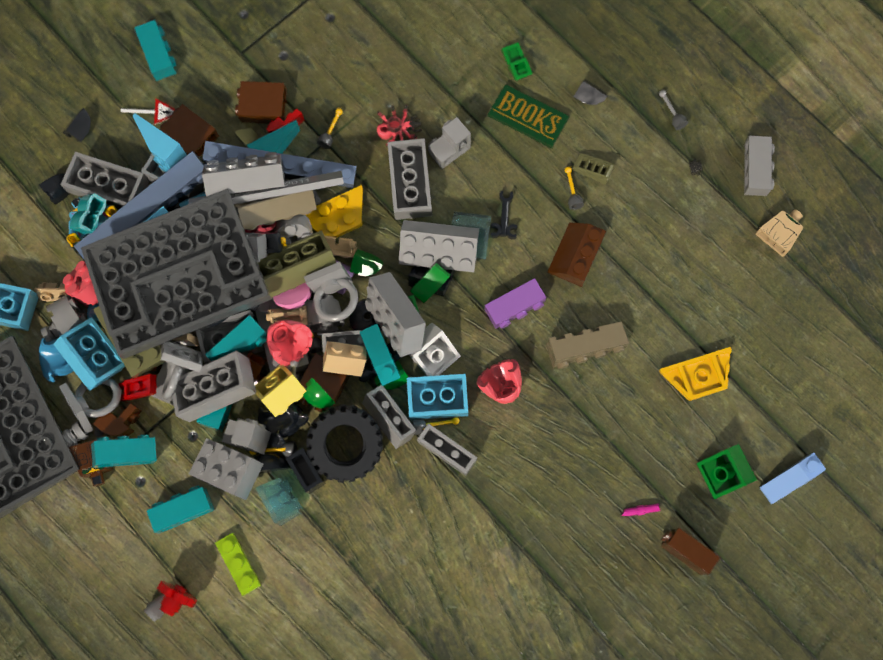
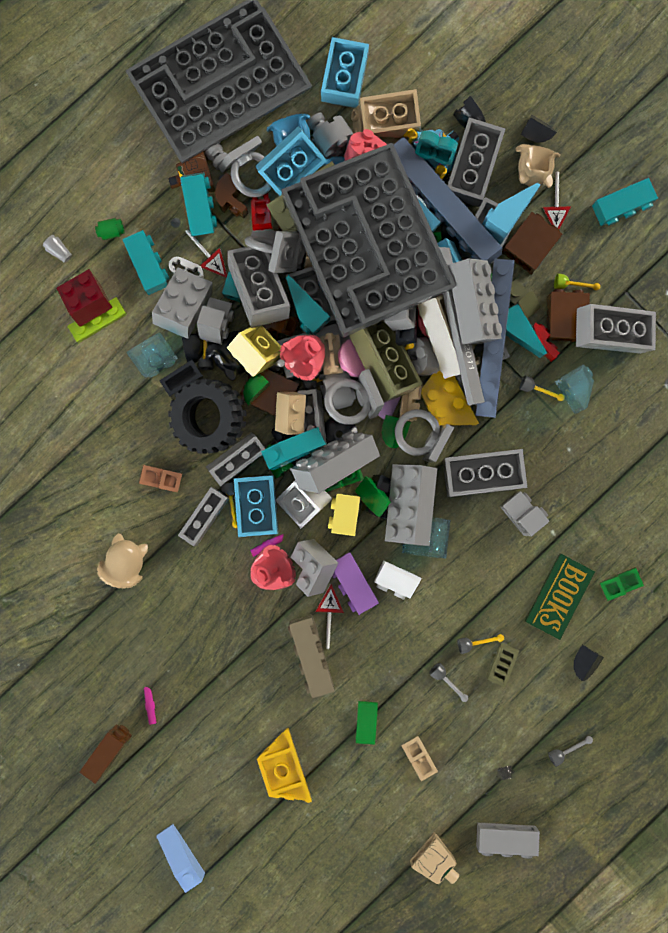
camera: 85 degrees right, 10 degrees up
red plant [157,581,197,617] -> none
animal [377,105,422,146] -> none
black bar [490,191,517,240] -> none
reddish brown slope [547,222,606,287] -> none
green slope [696,444,757,499] -> none
none -> dark red brick [56,269,113,327]
none -> green brick [95,218,125,240]
none -> tan hair [97,533,148,589]
none -> nougat slope [139,465,182,493]
none -> white beam [169,257,204,278]
none -> piece [186,230,227,278]
none -> dark pink piece [250,534,284,557]
none -> light grey brick [291,539,338,597]
none -> piece [315,584,344,649]
none -> light yellow brick [328,494,360,536]
none -> green slope [356,701,378,745]
none -> tan slope [360,89,421,138]
none -> white slope [374,560,421,600]
none -> light grey tile [395,409,454,463]
none -> tan slope [401,736,438,782]
none -> hinge [429,663,468,702]
none -> tan hair [516,144,561,188]
none -> hinge [554,273,600,291]
none -> clear light blue slope [555,364,594,414]
none -> light grey brick [576,304,656,354]

